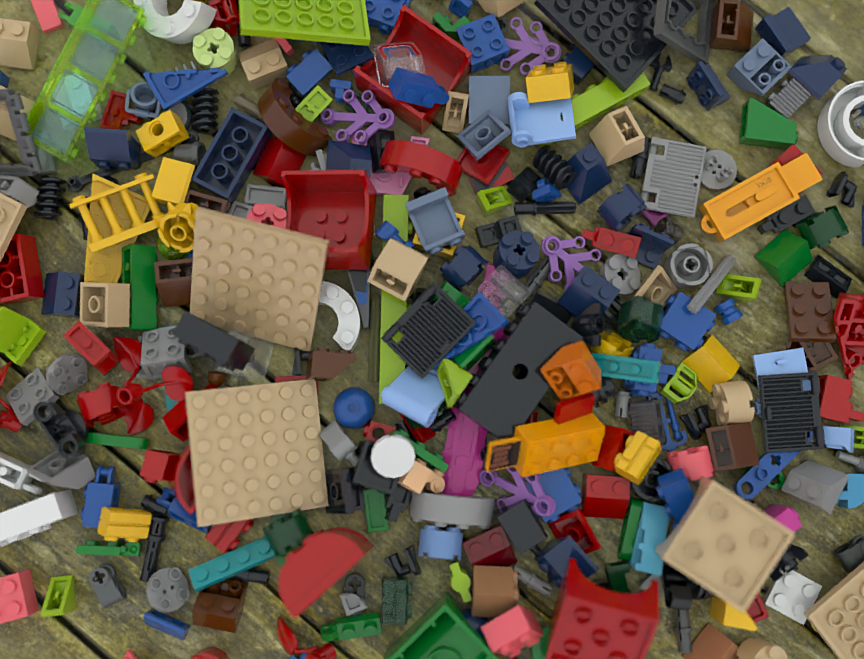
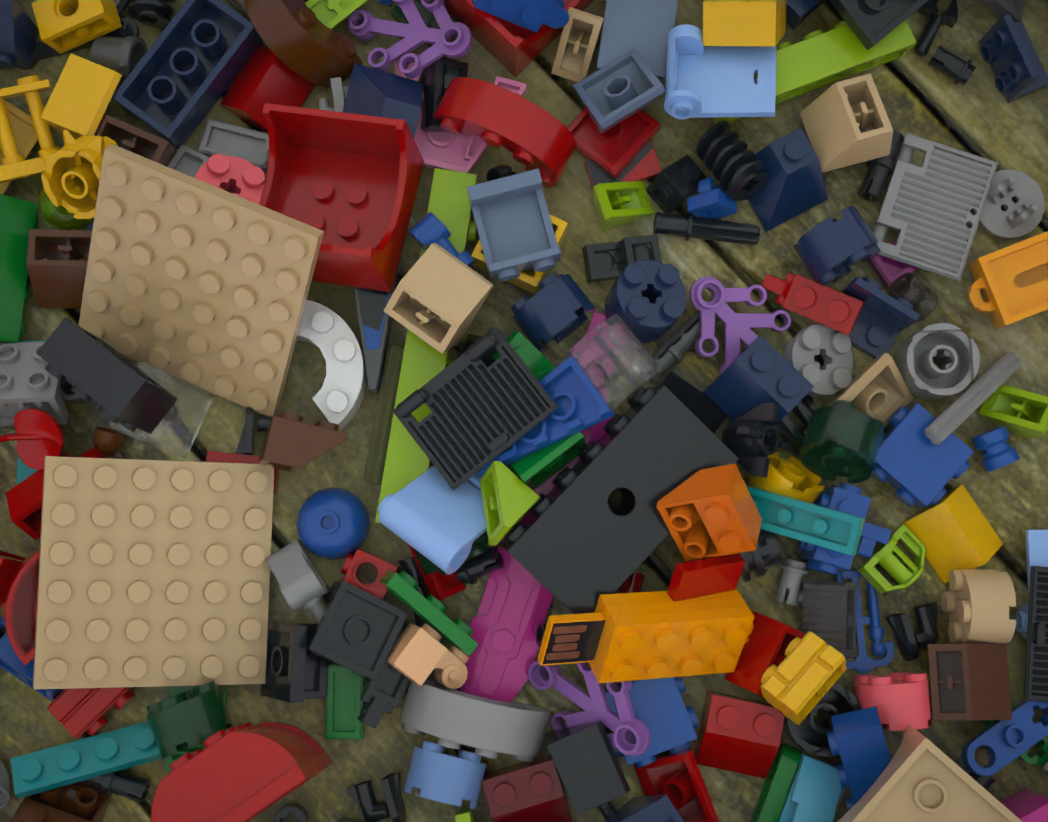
camera: 10 degrees right, 0 degrees up
white tile [371,434,415,478] -> none

